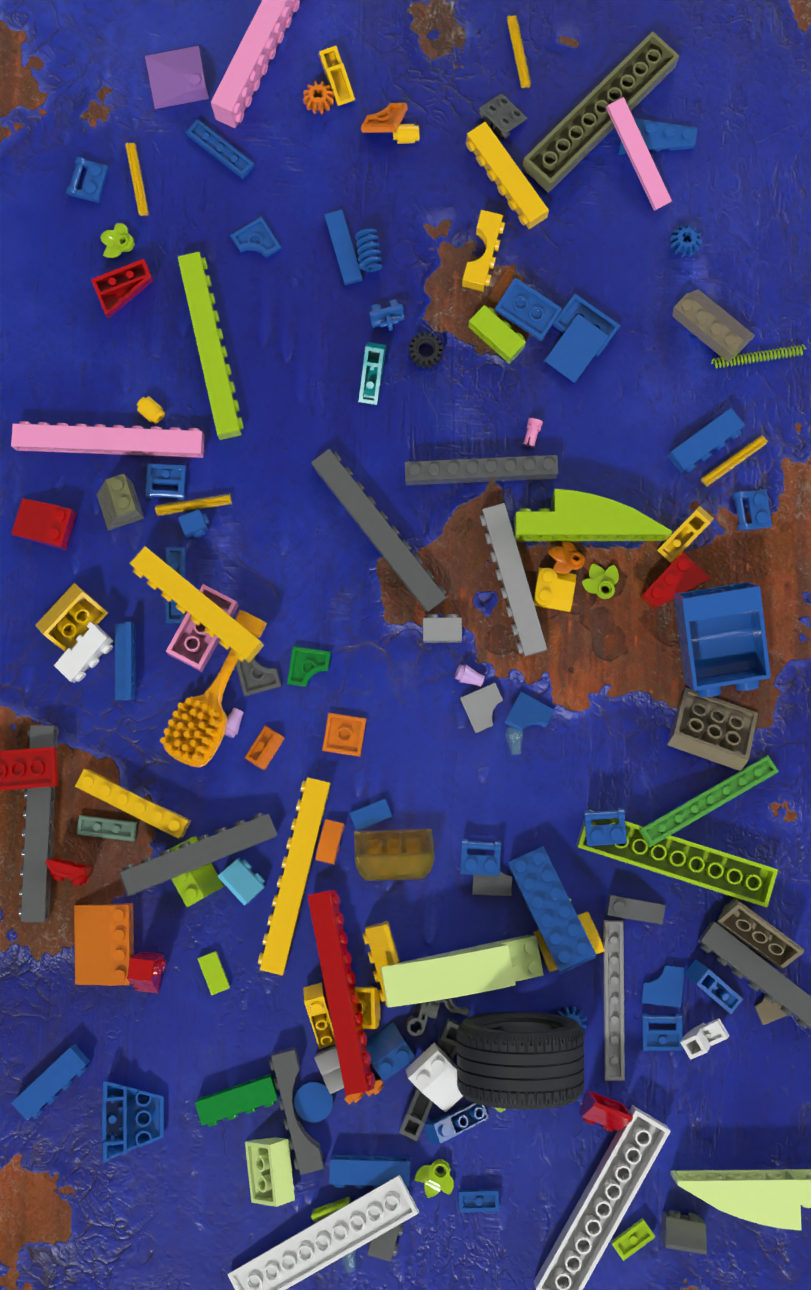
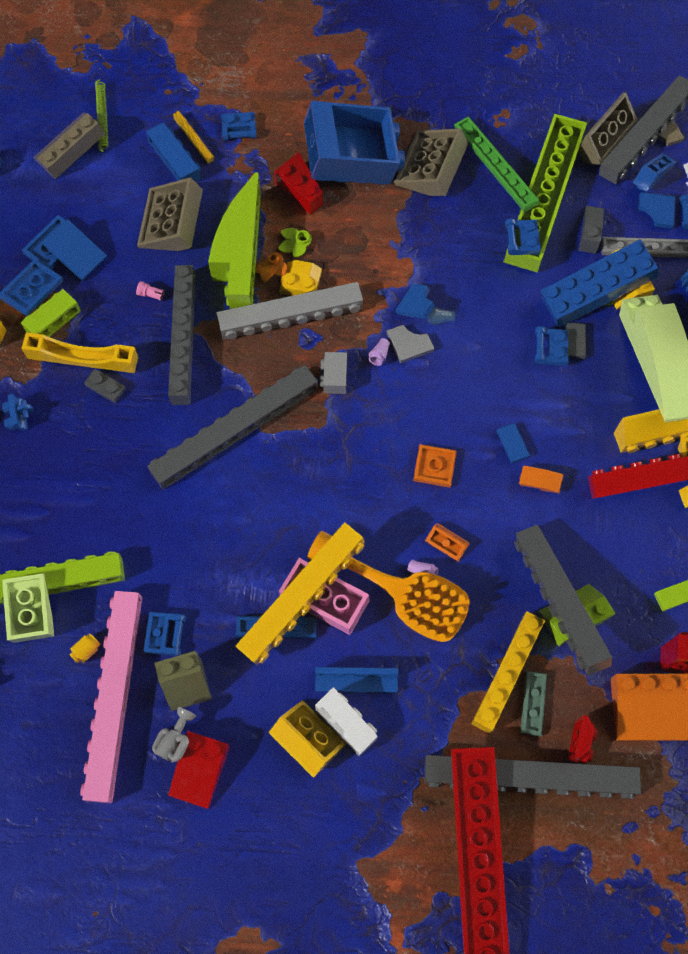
camera: 90 degrees left, 15 degrees down
yellow axle [155,493,232,516] -> none
blue brick [178,509,210,538] -> none
medium azure slope [217,858,266,906] -> none
dark grey tile [236,657,282,697] -> none
yellow brick [258,777,331,976] -> none
green tile [287,646,331,687] -> none
clear yellow windscreen [354,829,434,881] -> none
teal slope [359,342,386,405] -> none
black tyre [409,331,443,369] -> none
yellow slope [657,506,714,563] -> none
none -> yellowish green slope [2,574,54,643]
none -> yellow arch [21,332,138,373]
none -> dark grey plate [84,369,126,403]
none -> dark tan slope [137,177,203,251]
none -> light grey piece [152,707,197,763]

